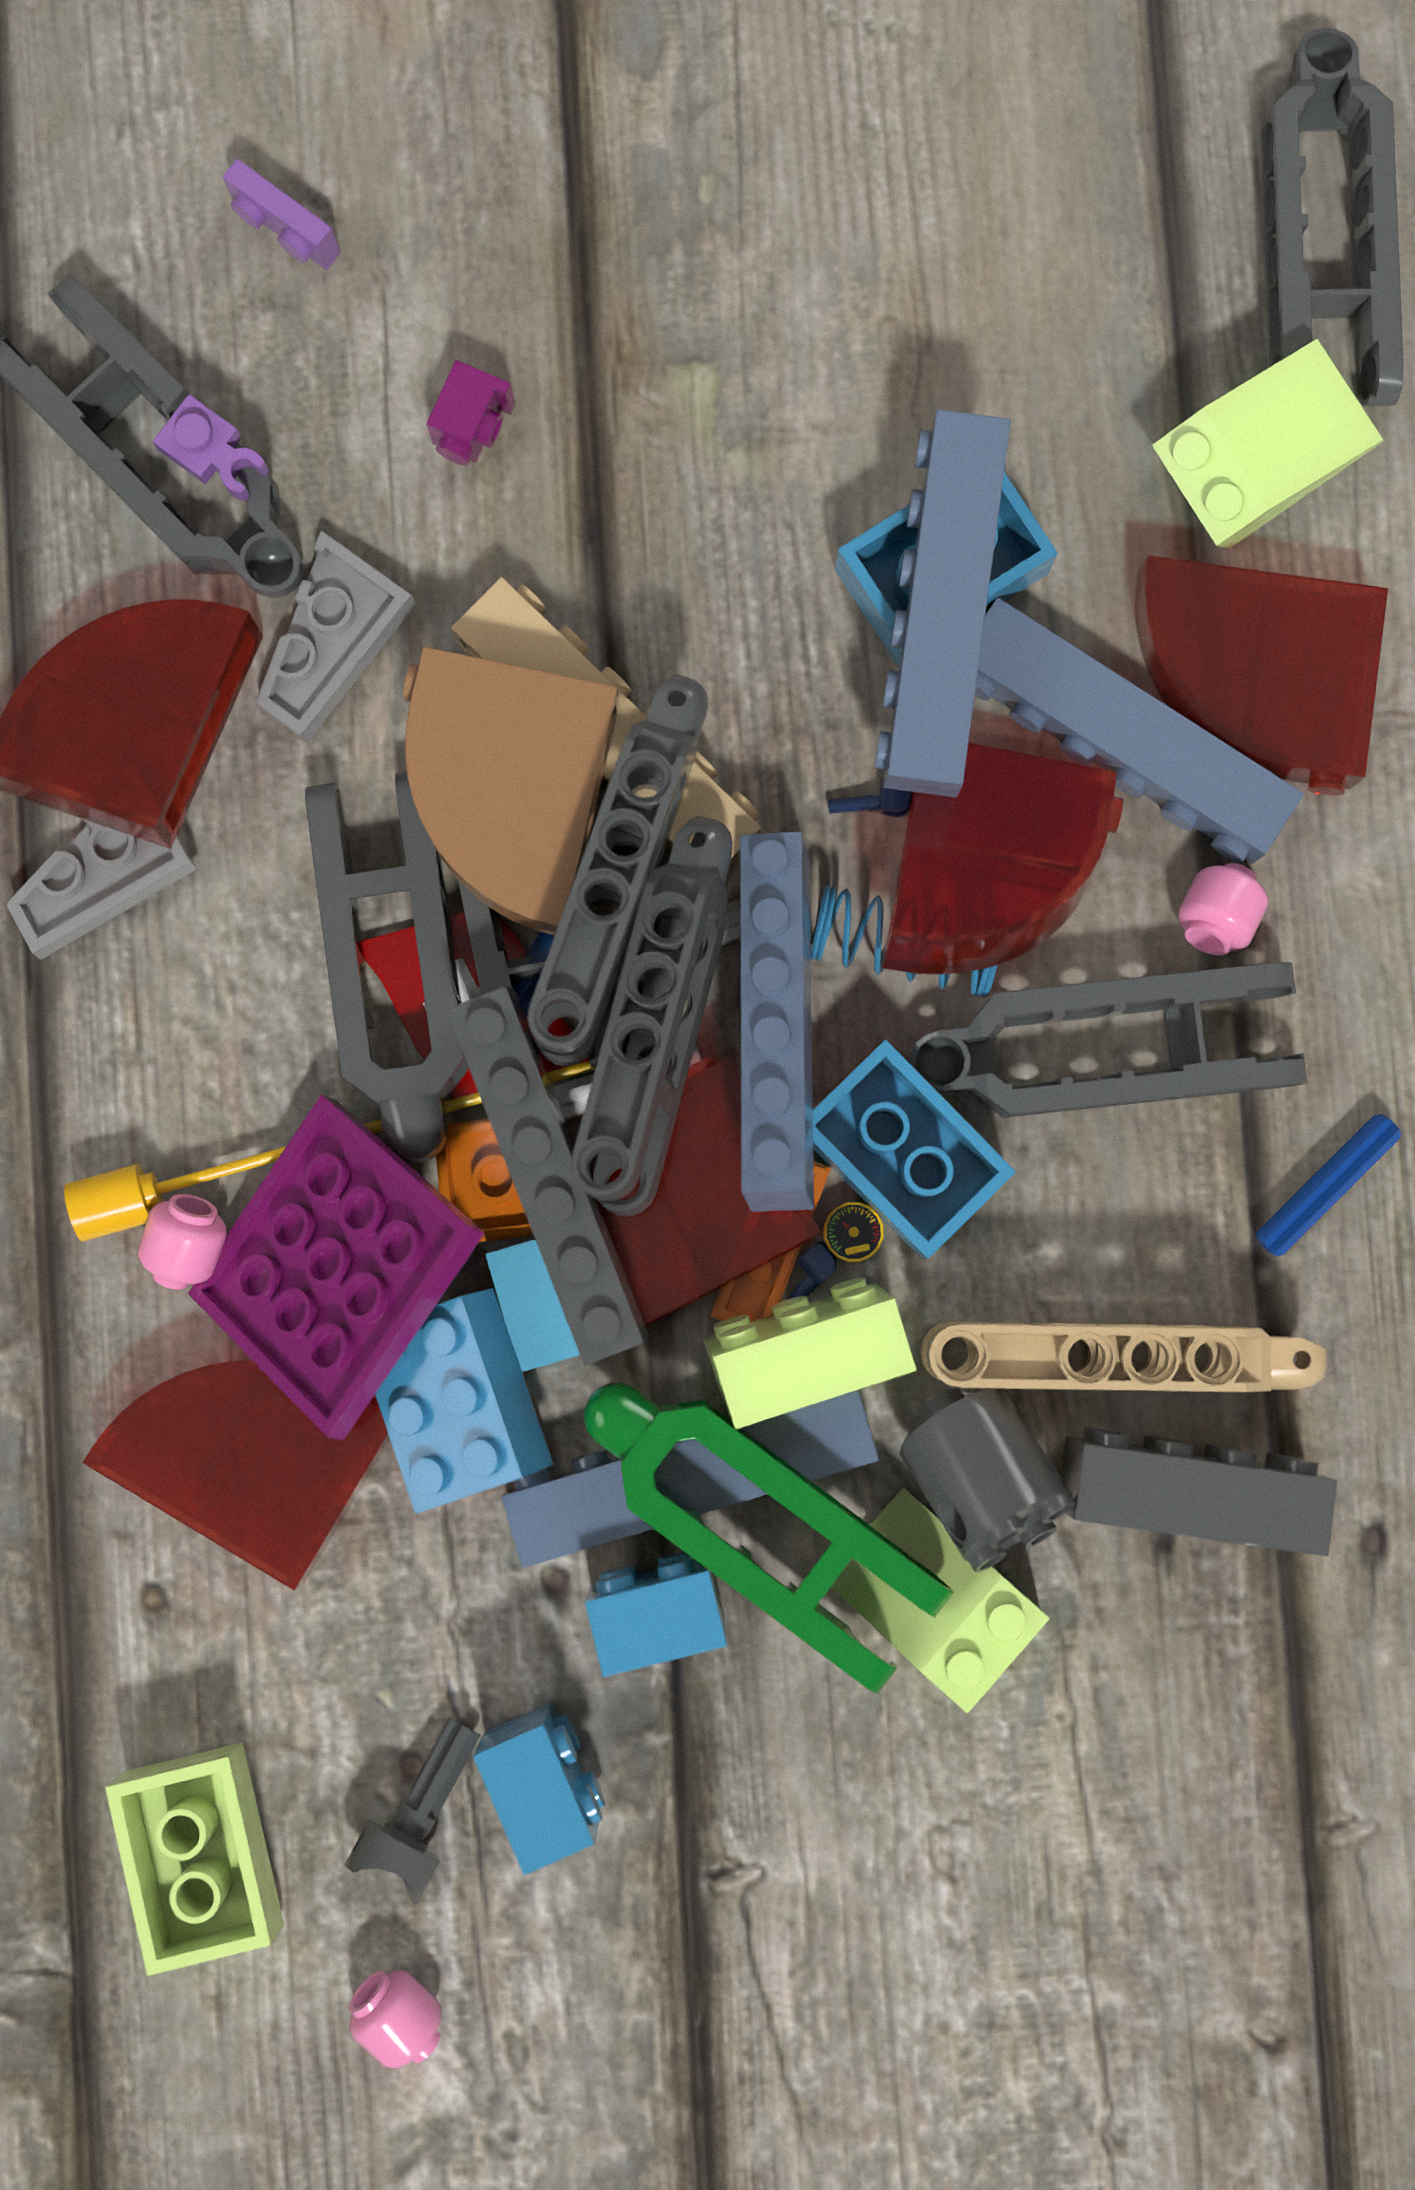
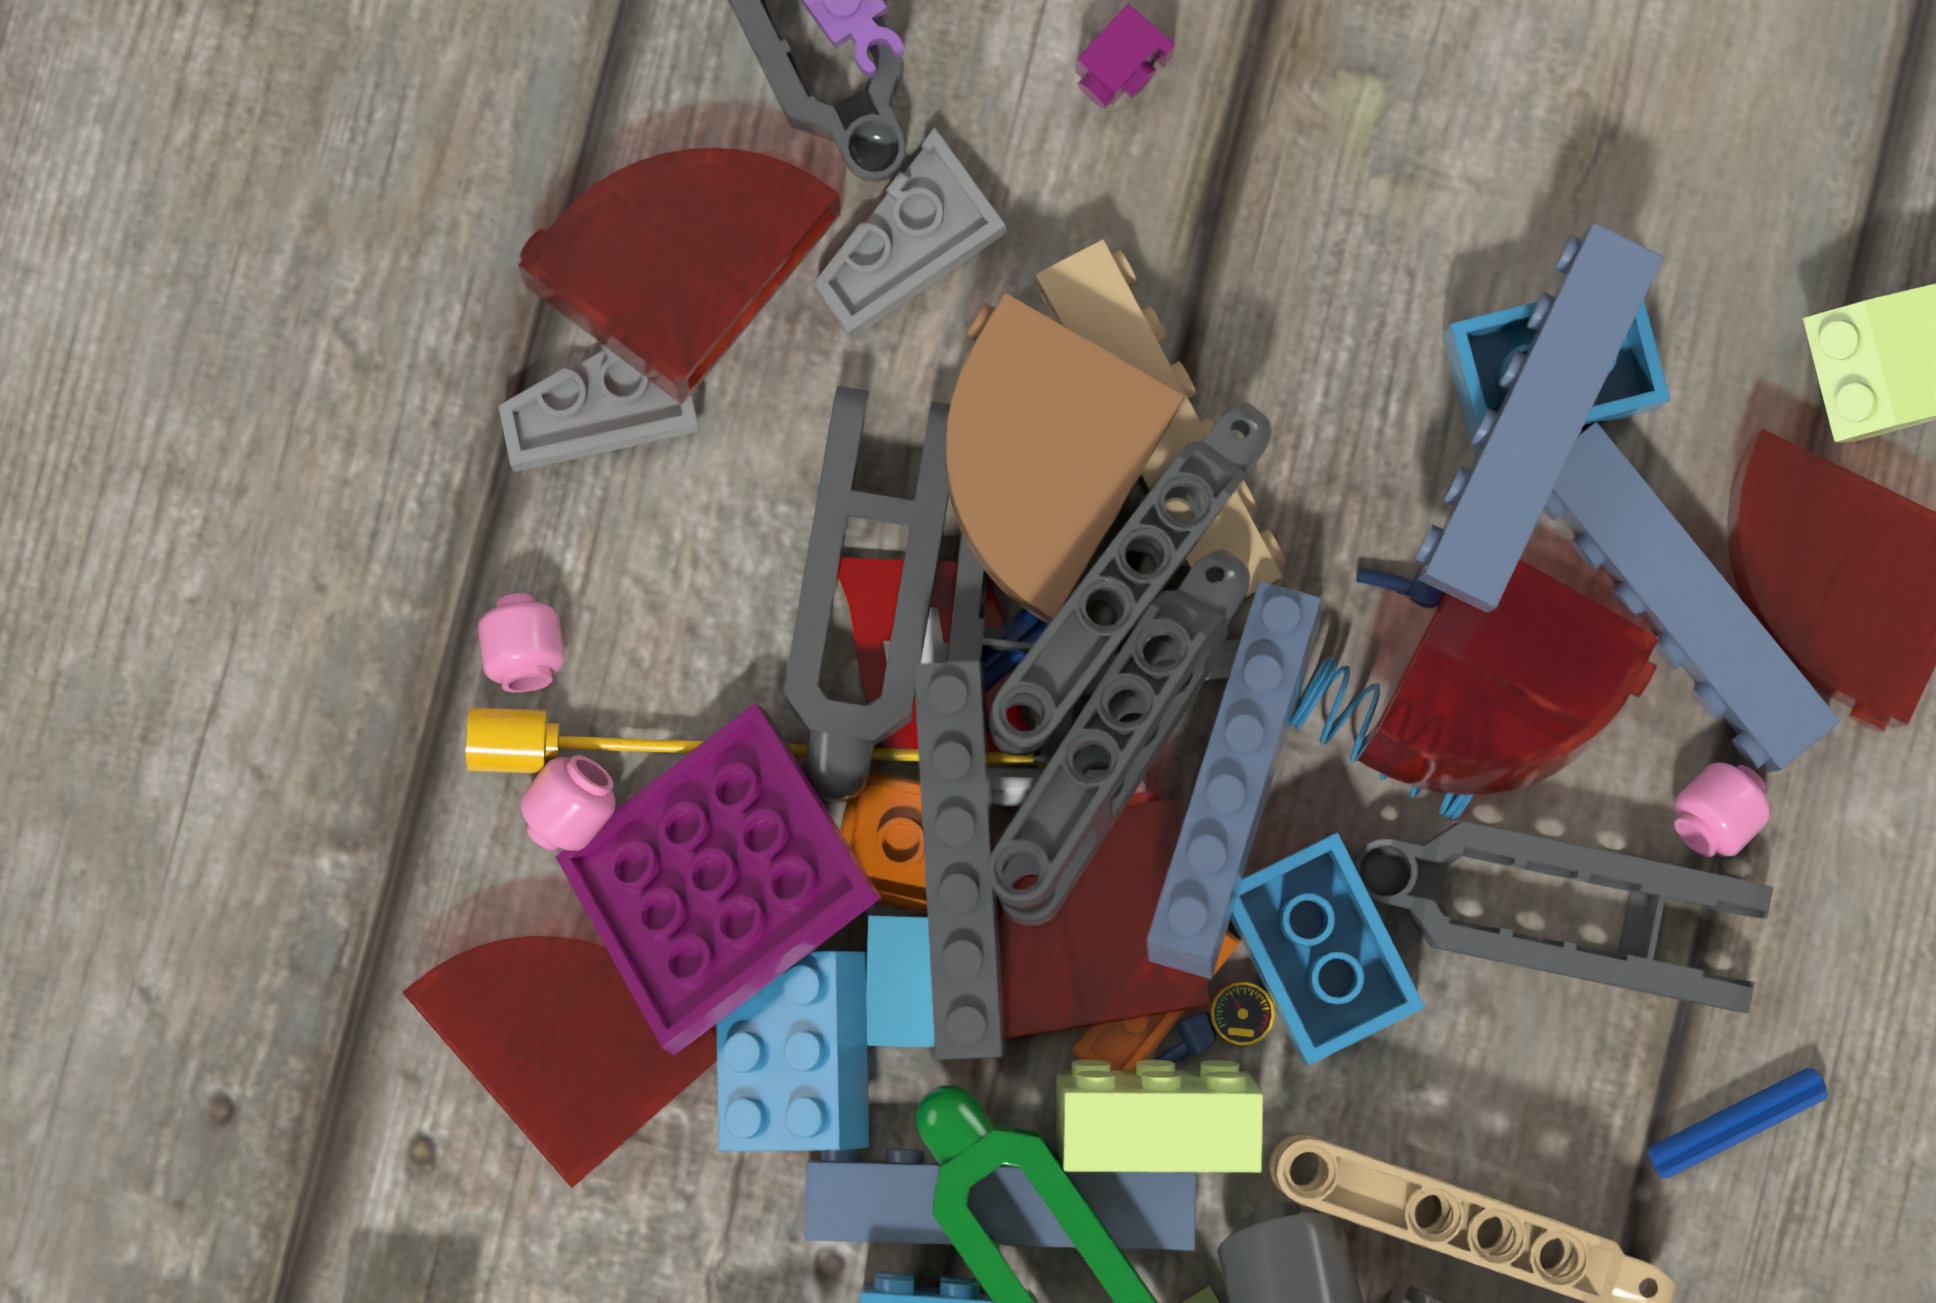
camera: 15 degrees right, 0 degrees up
none -> bright pink head [477,593,565,693]

